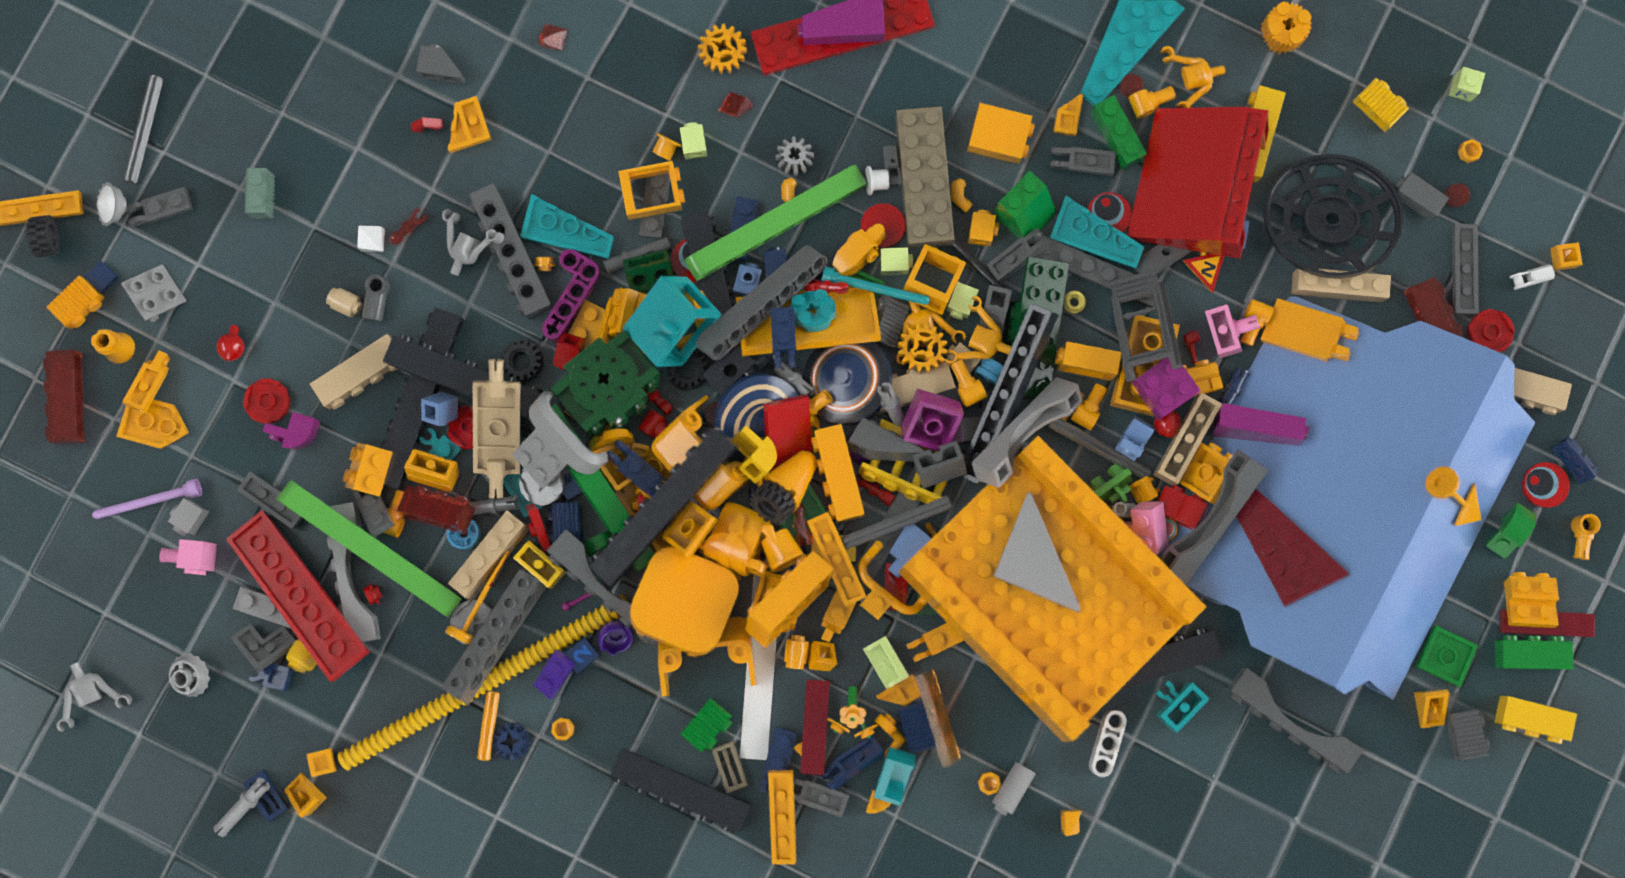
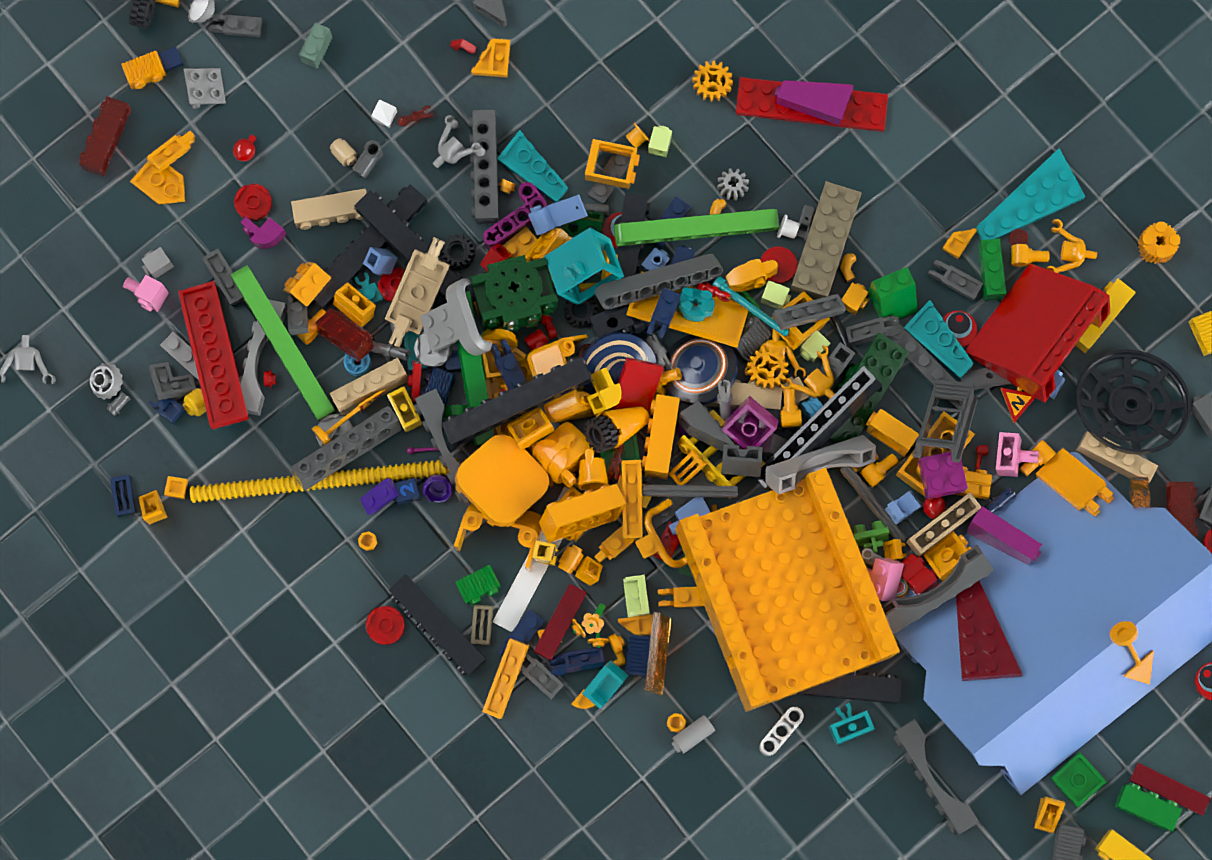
camera: 25 degrees right, 5 degrees down
light orange plant [91,329,135,364] -> none
lavender piece [92,478,202,519] -> none
light grey pin [213,778,270,837] -> none
light orange axle [477,691,500,761] -> none
dark blue gear [492,723,530,760] -> none
clear red slope [538,24,568,51] -> none
clear red slope [719,92,753,118] -> none
red piece [855,474,895,506] -> none
light orange brick [967,103,1035,164] -> none
light grey tile [993,493,1080,612] -> none
light orange slope [1061,809,1081,836] -> none
light yellow plate [1063,291,1086,314] -> none
green brick [1486,502,1537,559] -> none
light orange plate [1504,572,1559,628] -> none
none -> dark grey pin [106,391,130,416]
none -> red tile [366,606,405,645]
none -> medium blue door [528,195,588,235]
none -> yellow leg [532,540,559,566]
none -> light orange tile [668,449,708,485]
none -> dark grey plate [772,294,846,330]
none -> clear orange leg [1129,477,1150,508]

